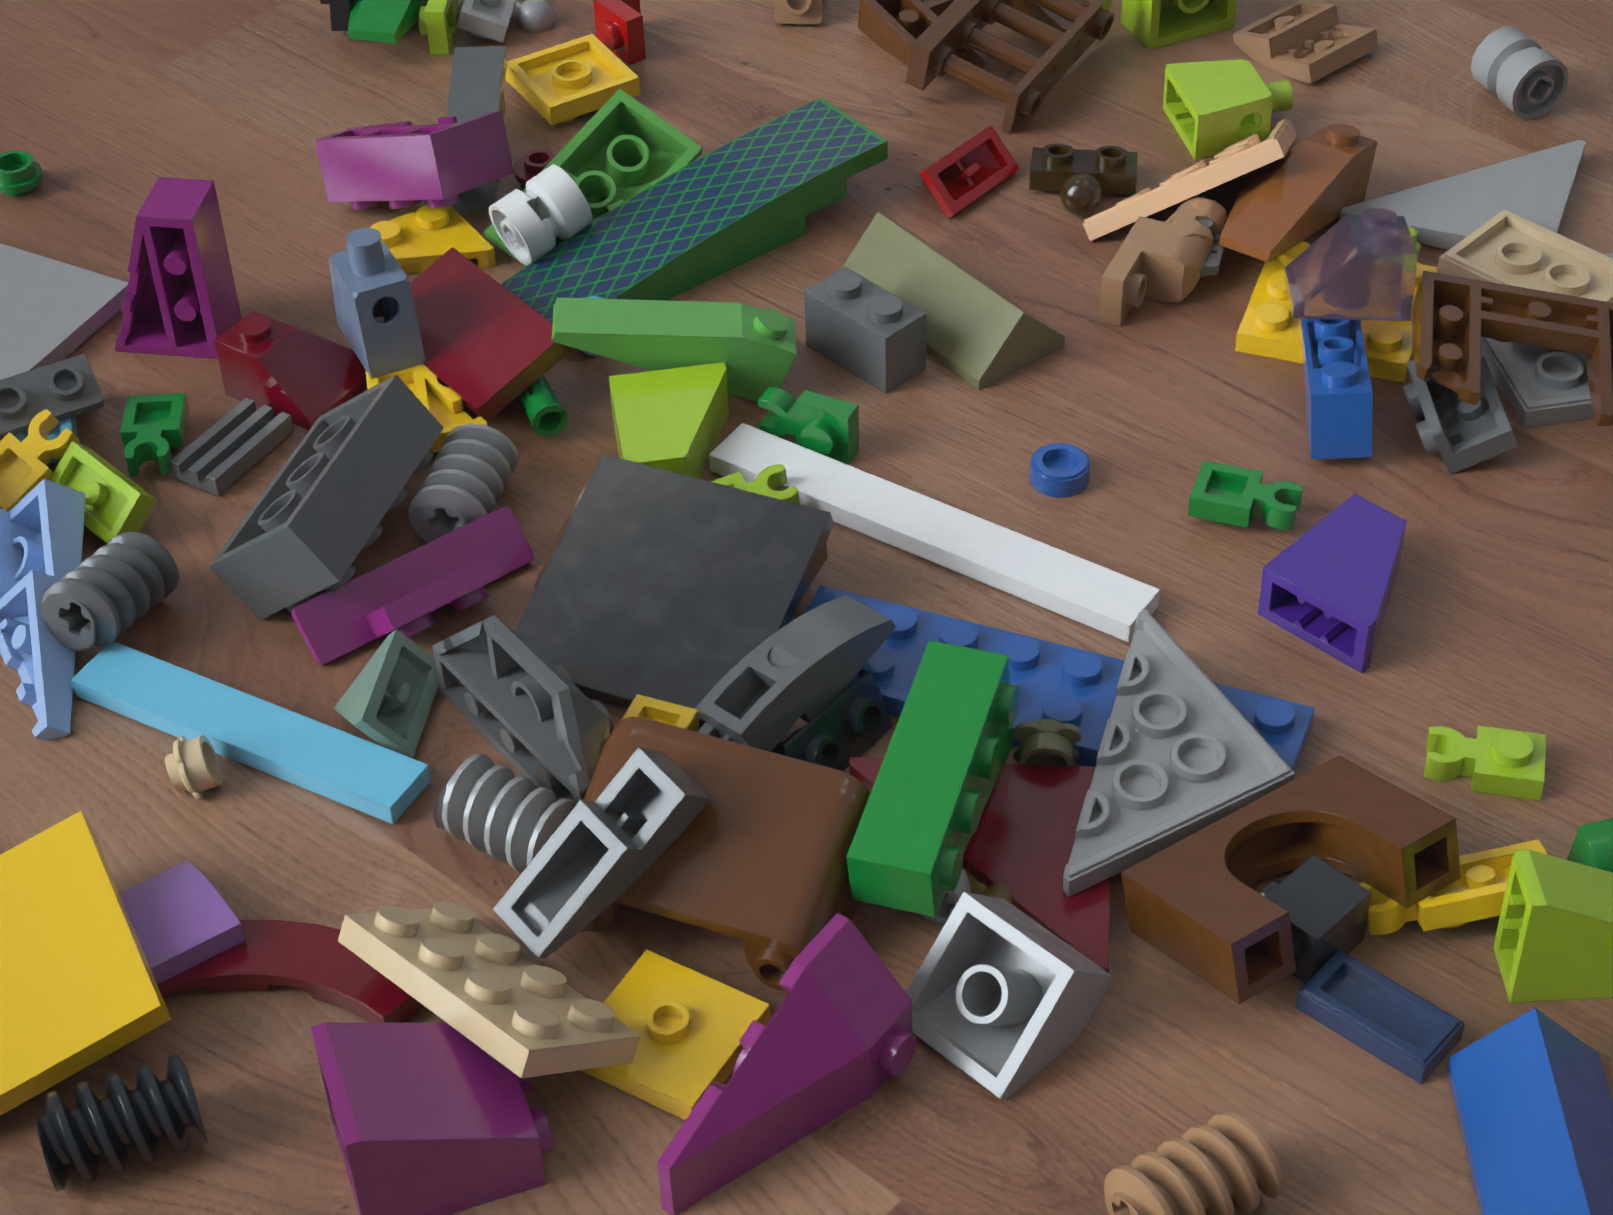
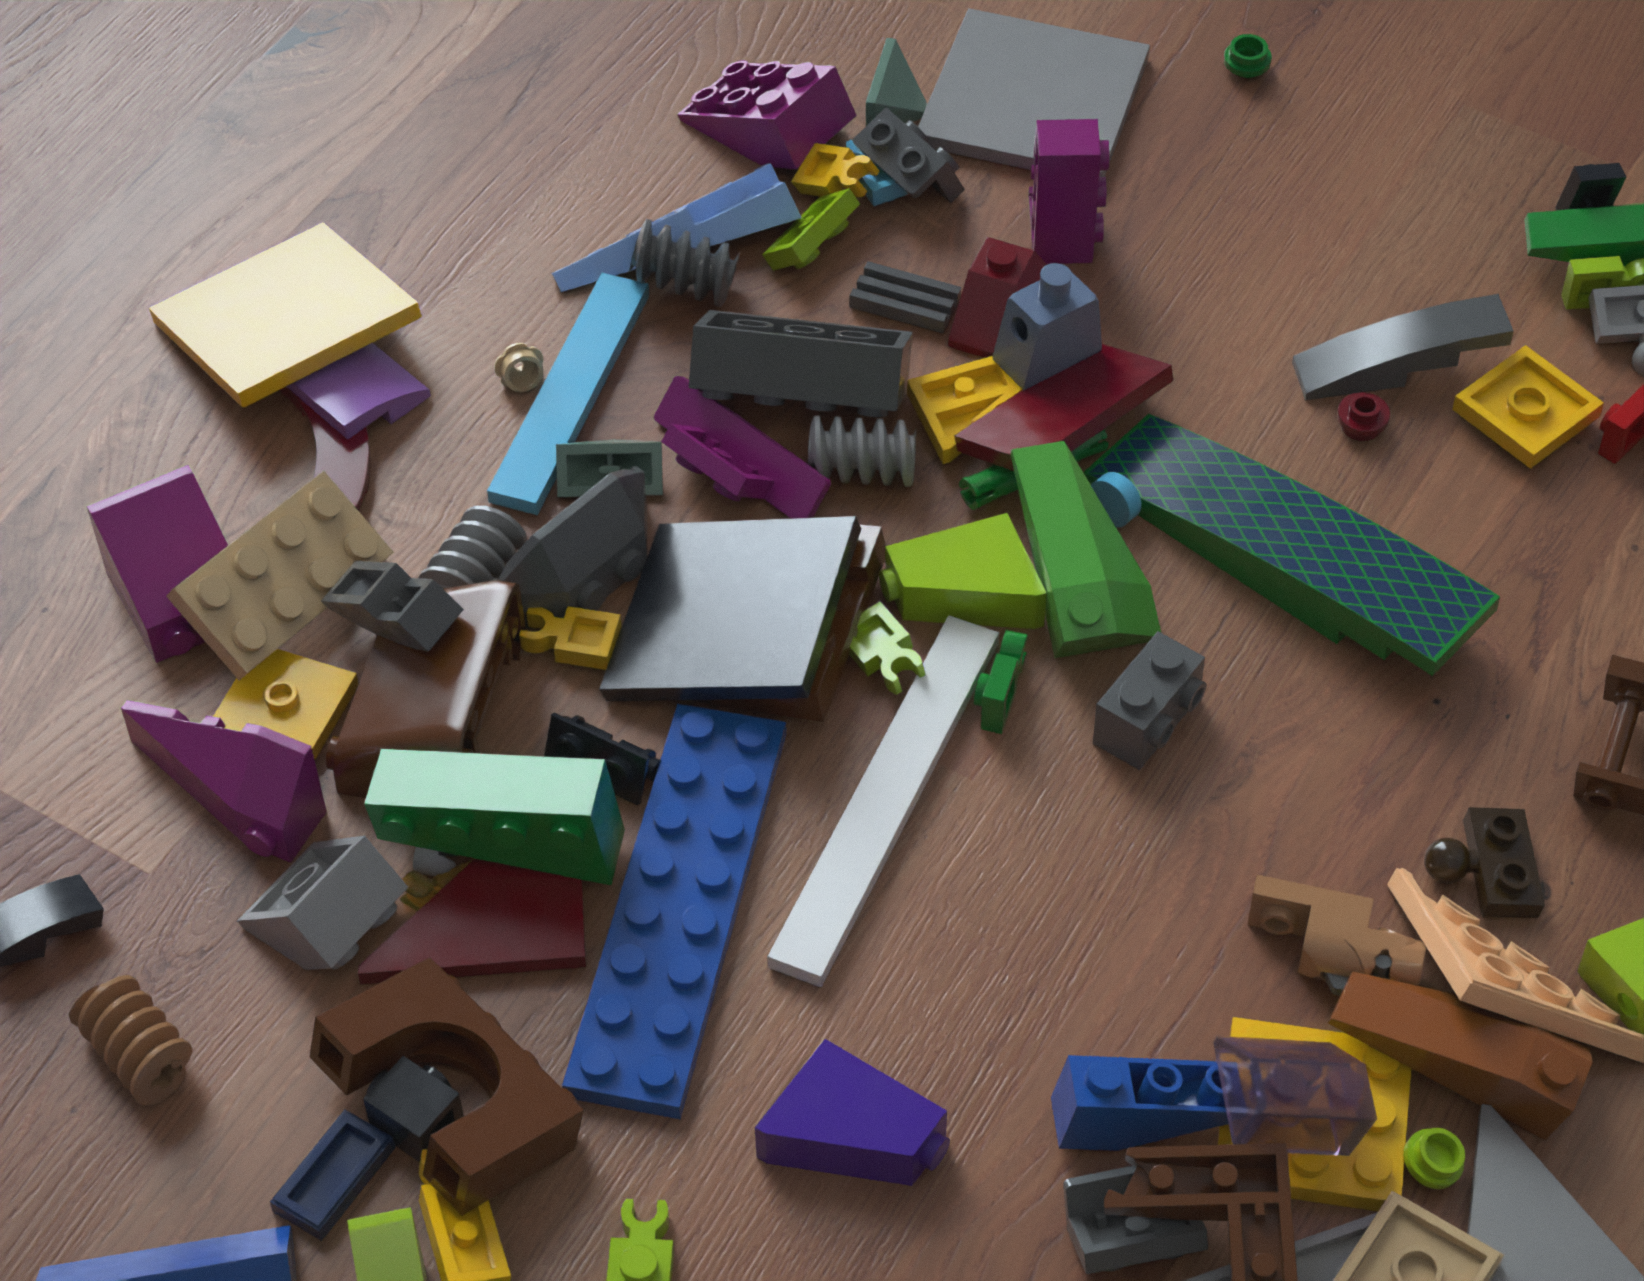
camera: 80 degrees right, 10 degrees up
black piece [35,1054,209,1192] -> none
green plate [120,393,189,477] -> none
magenta wedge [315,110,514,210] -> none
yellow wing [370,204,496,274] -> none
bright green wedge [484,88,703,267] -> none
white wheel [489,164,592,265] -> none
dark grey slope [695,595,896,752] -> none
olive slope [842,212,1065,390] -> none
red slope [919,125,1020,218] -> none
olive plate [1013,719,1081,766] -> none
blue tile [1030,443,1090,498] -> none
light grey tile [1063,609,1295,897] -> none
green plate [1188,460,1303,530] -> none

